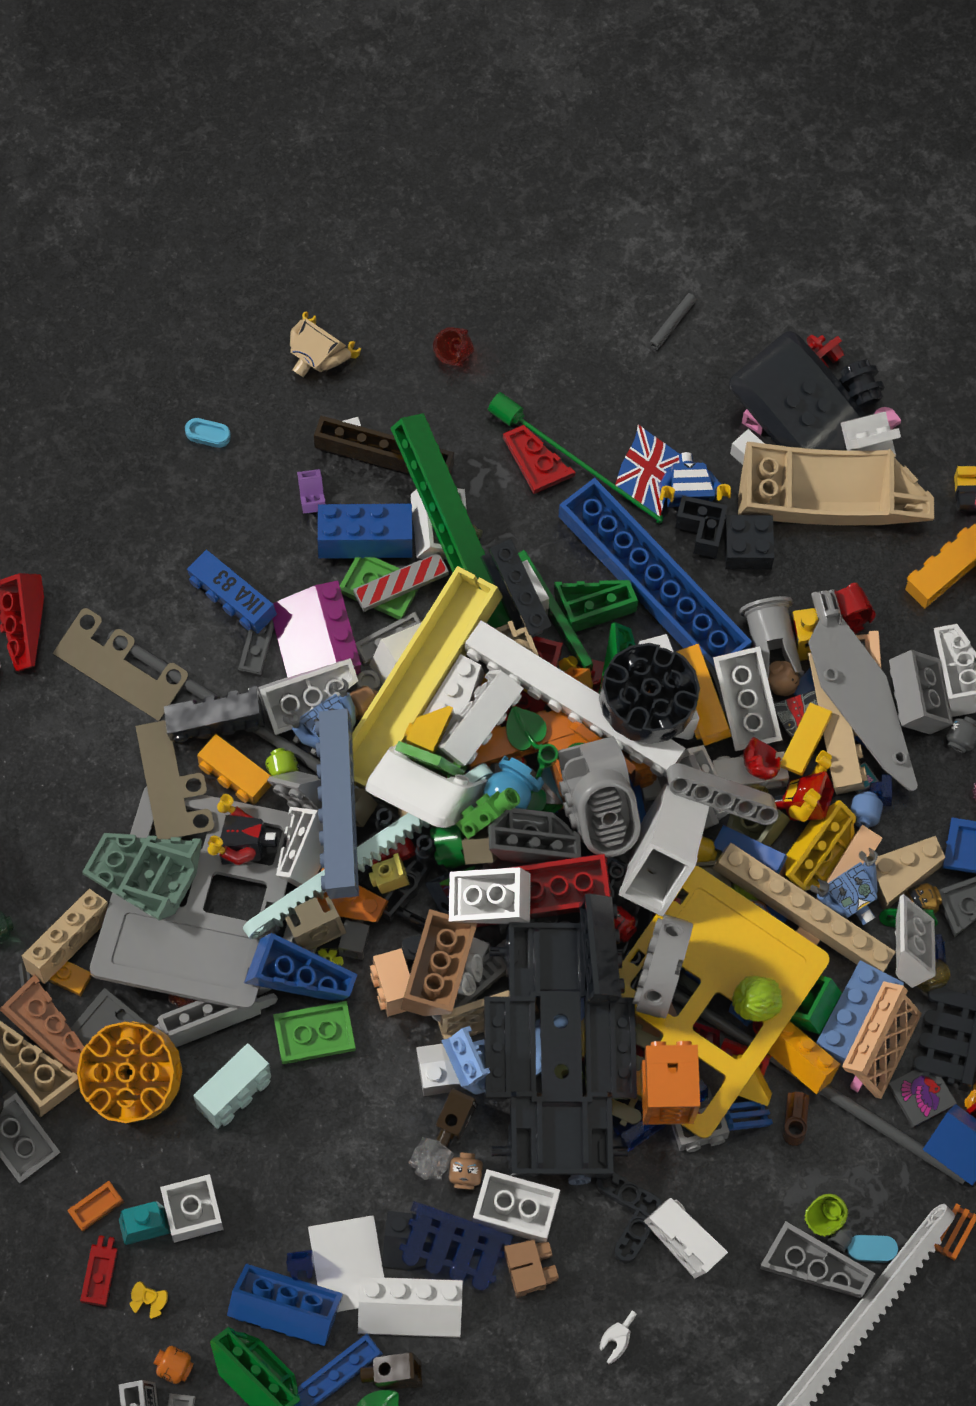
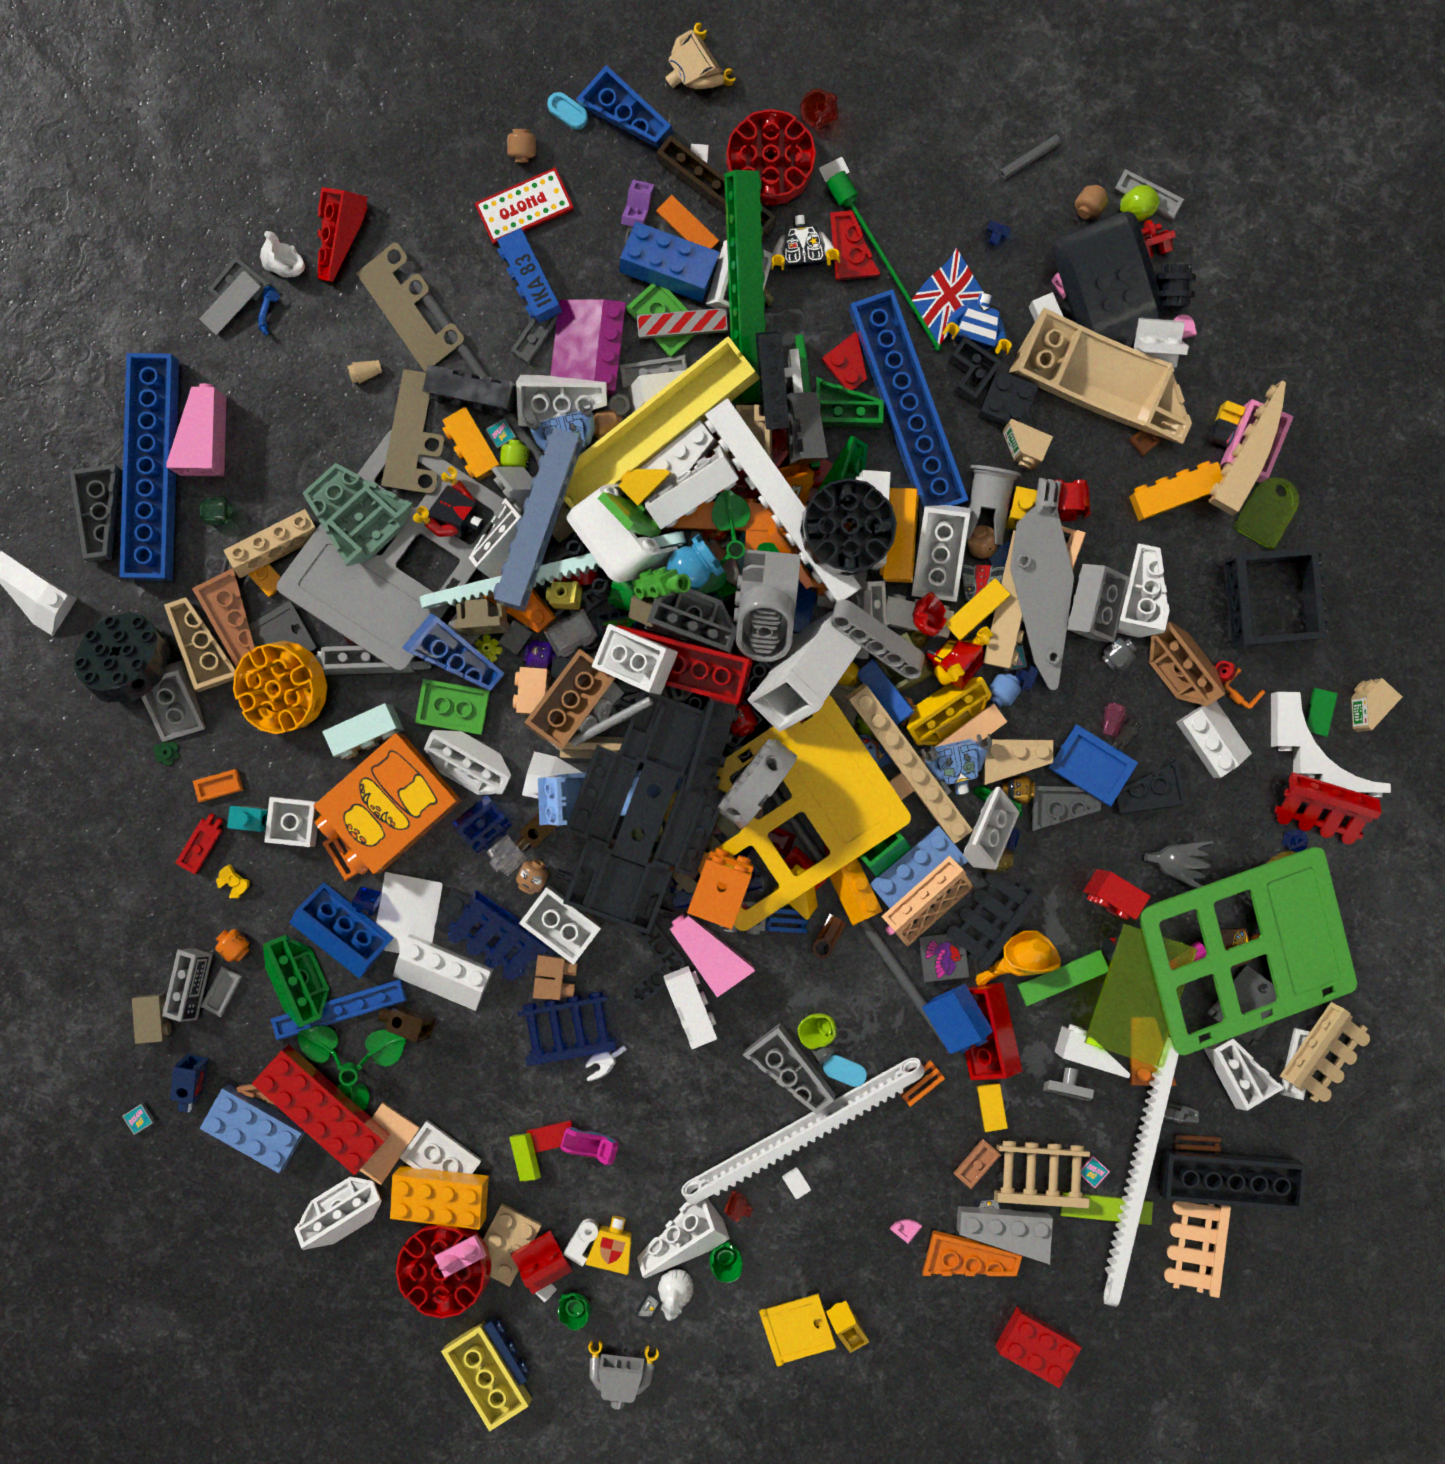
camera: 25 degrees right, 20 degrees up
lime hair [732,976,783,1021] -> none
none -> dark green plant [153,741,179,766]
none -> brick [313,733,462,875]
none -> orange tile [322,836,358,881]
none -> tan cone [347,360,382,384]
none -> white wedge [424,730,512,795]
none -> clear blue brick [452,795,512,854]
none -> tile [475,167,574,246]
none -> tile [486,418,517,449]
none -> medium nougat head [507,129,536,163]
none -> clear blue fence [517,991,617,1066]
none -> dark purple head [523,640,557,669]
none -> clear brick [544,609,598,657]
none -> light grey piece [570,696,653,746]
none -> blue wedge [576,65,674,149]
none -> orange tile [656,195,719,249]
none -> bright pink slope [670,913,755,997]
none -> red brick [726,109,816,206]
none -> torso [771,215,840,271]
none -> white sticker [782,1167,811,1199]
none -> dark grey wedge [786,392,828,465]
none -> white sticker [819,157,850,183]
none -> red wing [822,332,867,391]
none -> clear blue tile [986,220,1011,245]
none -> tan slope [1003,419,1053,470]
none -> medium nougat head [1075,185,1108,219]
none -> light grey tile [1114,169,1184,221]
none -> lime hair [1120,185,1160,222]
none -> reddish brown tile [1128,430,1161,457]

